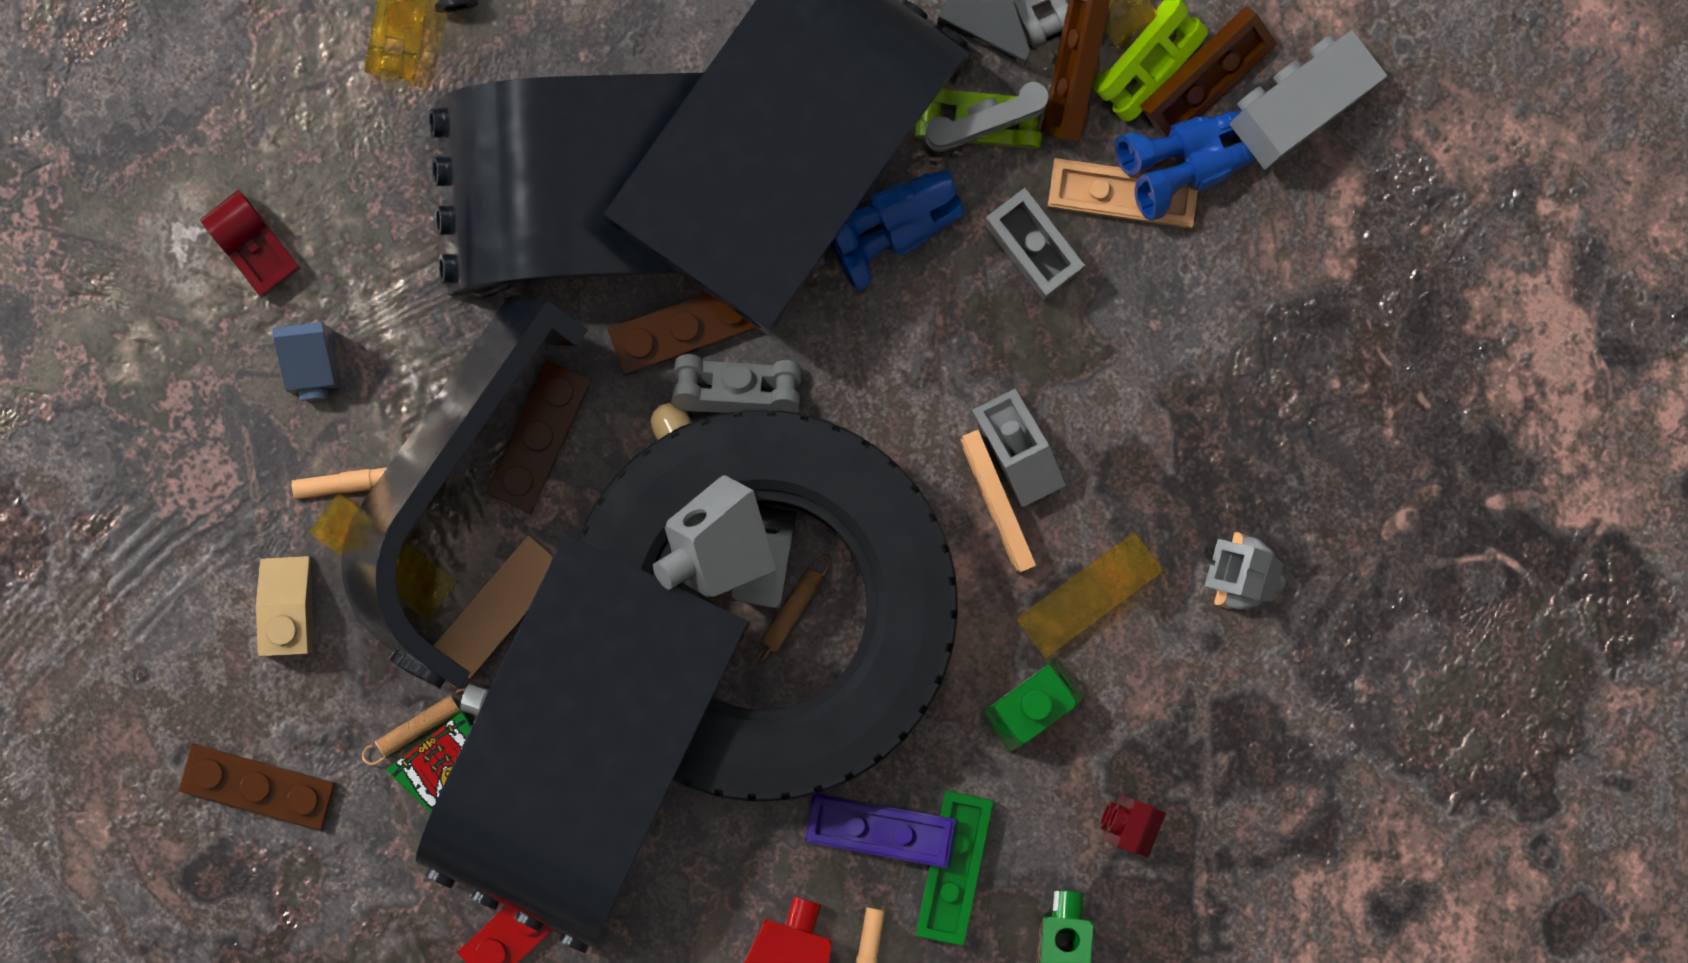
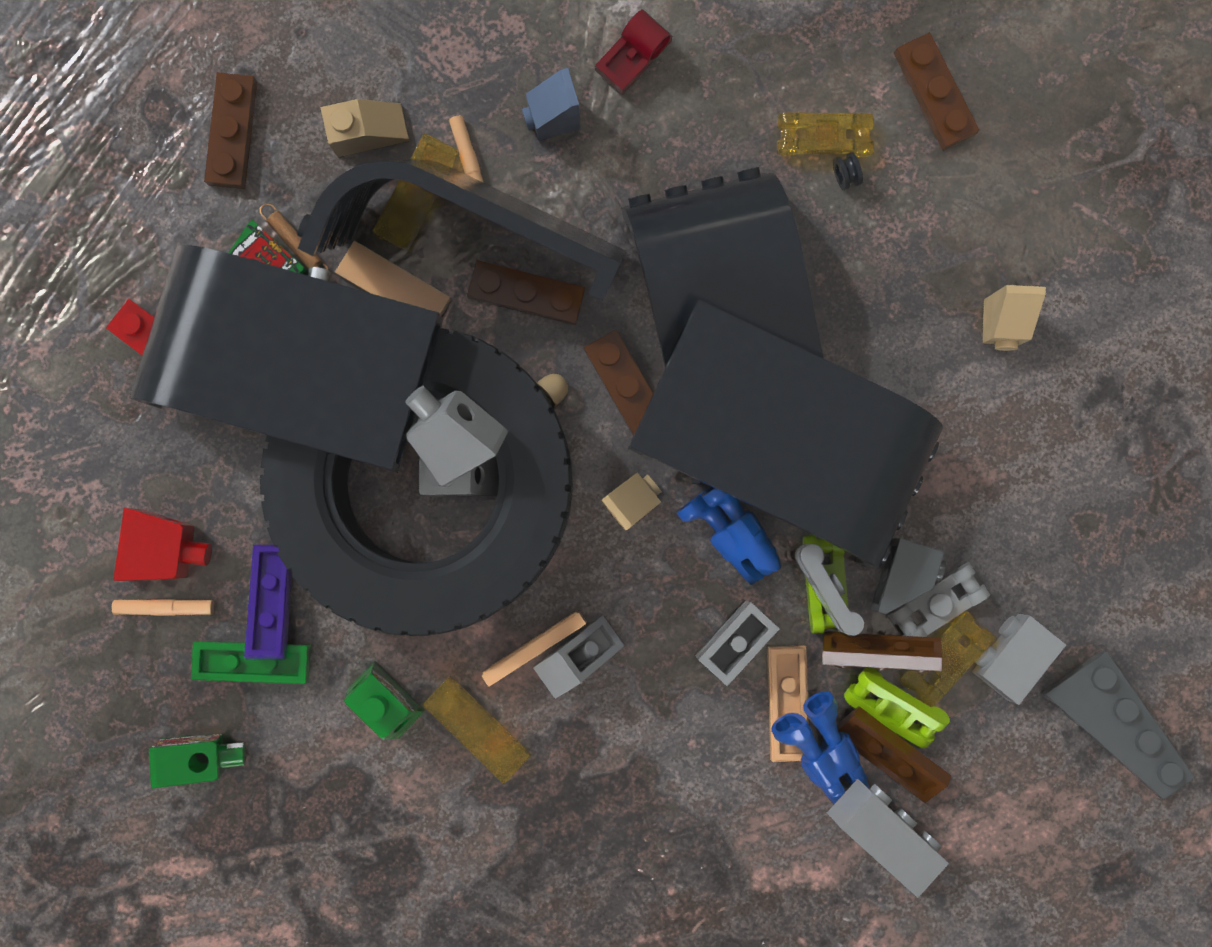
camera: 80 degrees right, 0 degrees up
light grey plate [671,354,802,413] -> none
light nougat piece [757,556,830,664] -> none
dark red plate [1099,794,1166,858] -> none
light grey piece [1204,532,1285,610] -> none
none -> tan slope [601,472,662,531]

